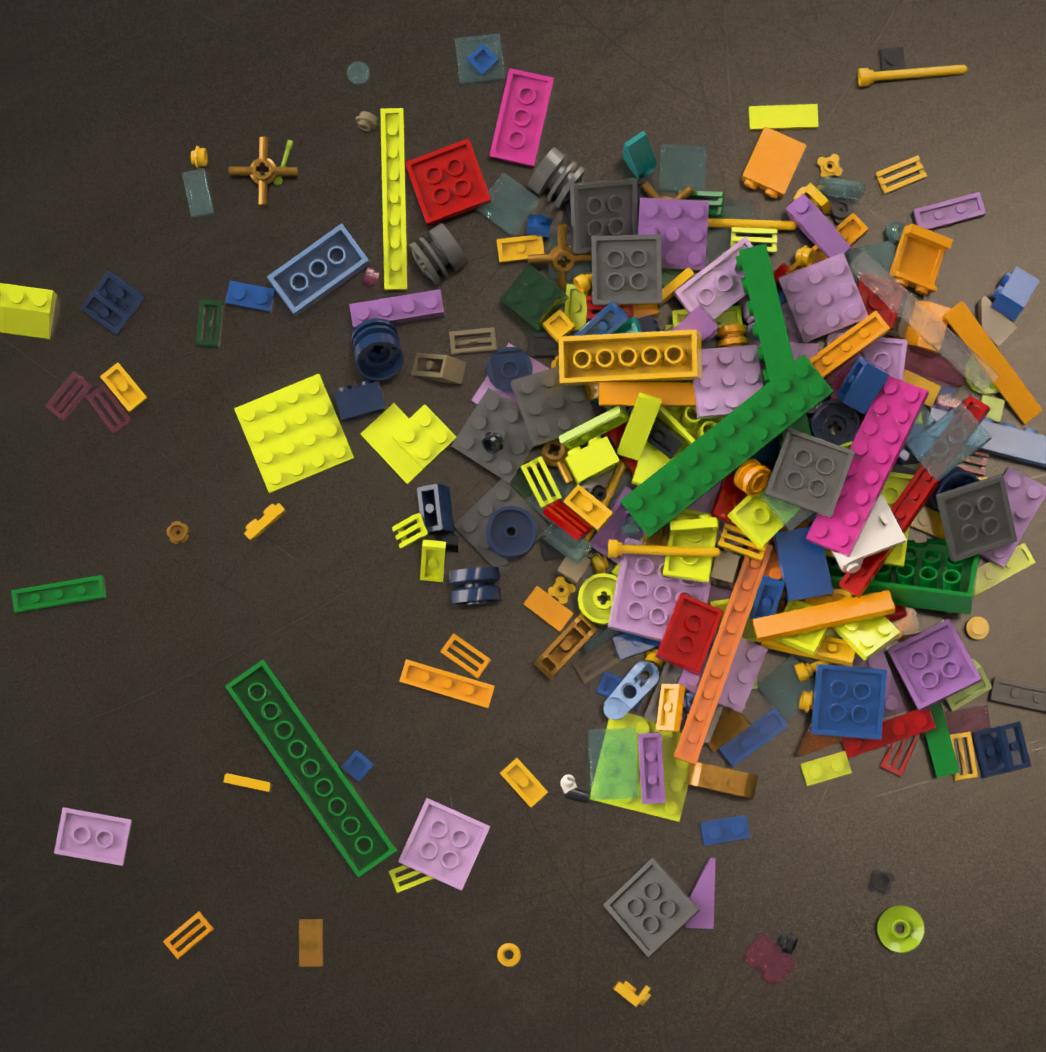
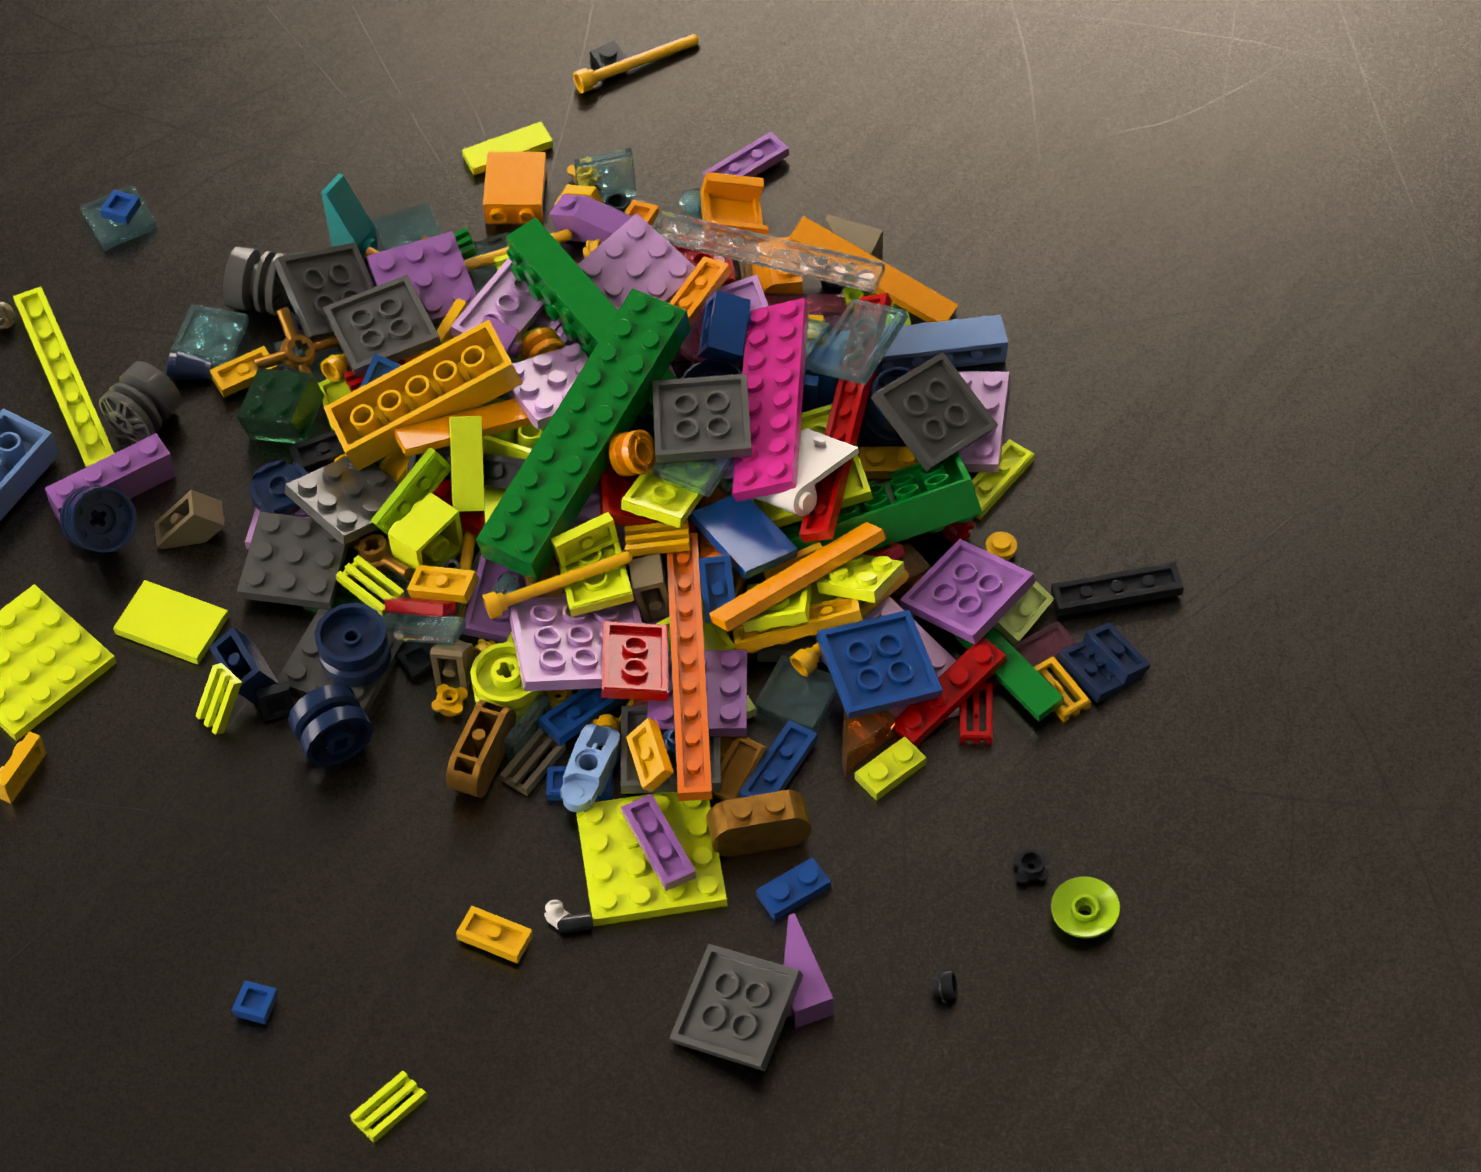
camera: 20 degrees left, 30 degrees down
yellow tile [224,773,272,792] -> none
green brick [225,659,398,878] -> none
dark blue brick [334,380,386,423] -> none
clear pink plate [362,266,380,288] -> none
neon yellow plate [391,404,456,470] -> none
lavender plate [398,798,490,891] -> none
light orange plate [399,659,495,708] -> none
red plate [405,138,492,226] -> none
neon yellow plate [420,540,446,582] -> none
light orange tile [440,633,491,679] -> none
dark tan tile [449,327,497,356] -> none
black plate [482,432,504,454] -> none
dark pink plate [489,68,554,167] -> none
yellow plate [497,943,521,967] -> none
light orange tile [523,586,574,632] -> none
blue plate [526,215,552,238] -> none
yellow plate [543,310,575,343] -> none
clear light blue tile [588,728,638,800] -> none
yellow bracket [613,981,651,1007] -> none
clear pink bracket [744,932,798,985] -> none
yellow plate [799,690,814,713] -> none
yellow tile [876,156,927,195] -> none
brick [991,266,1040,321] -> none
none -> dark blue cone [166,350,212,380]

